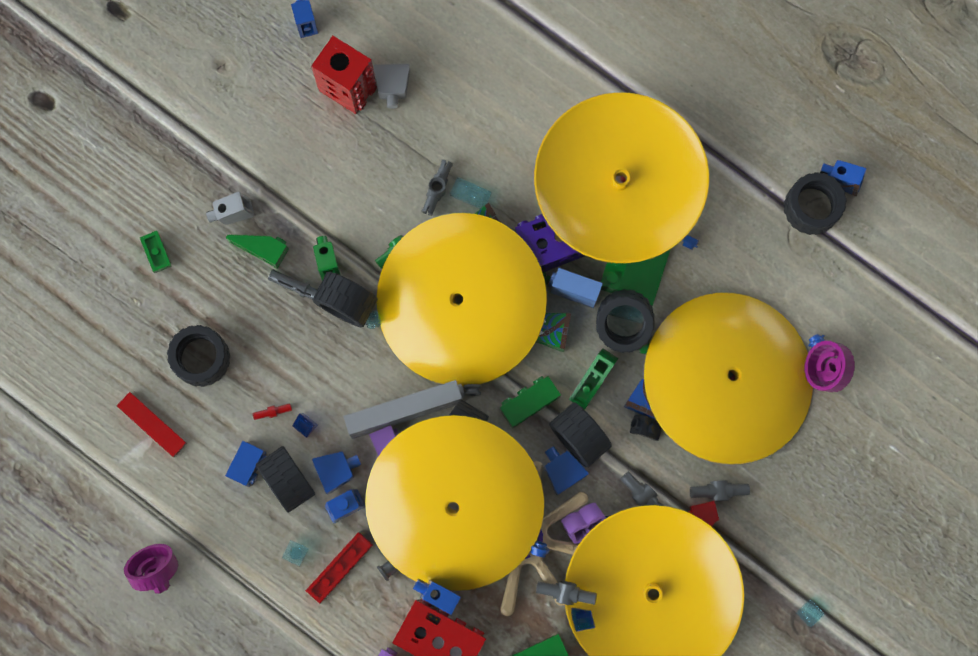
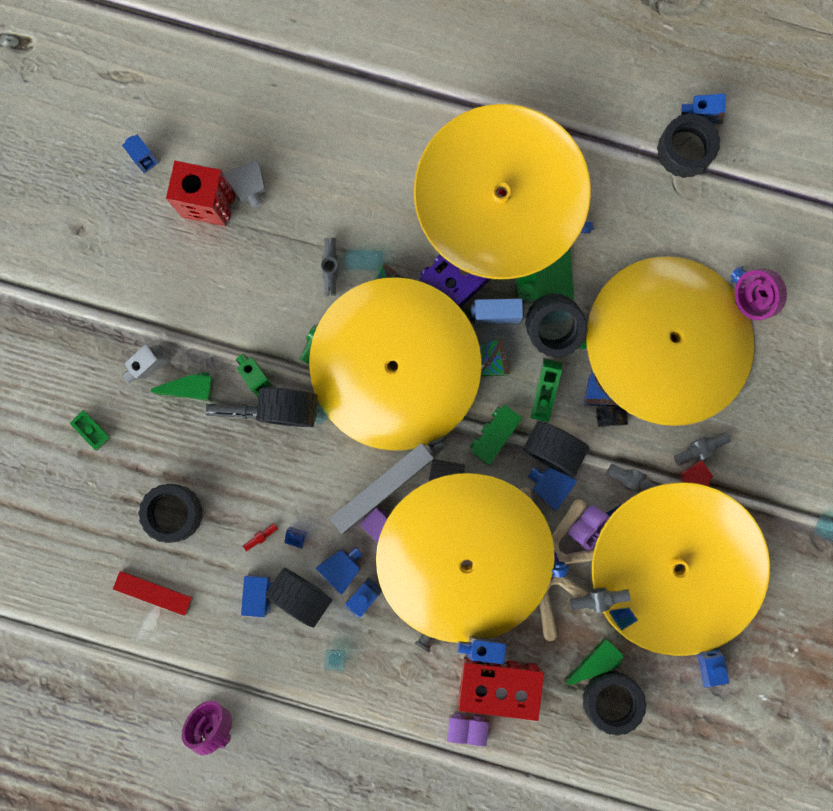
camera: 15 degrees left, 5 degrees up
red tile [305,532,373,604] -> none

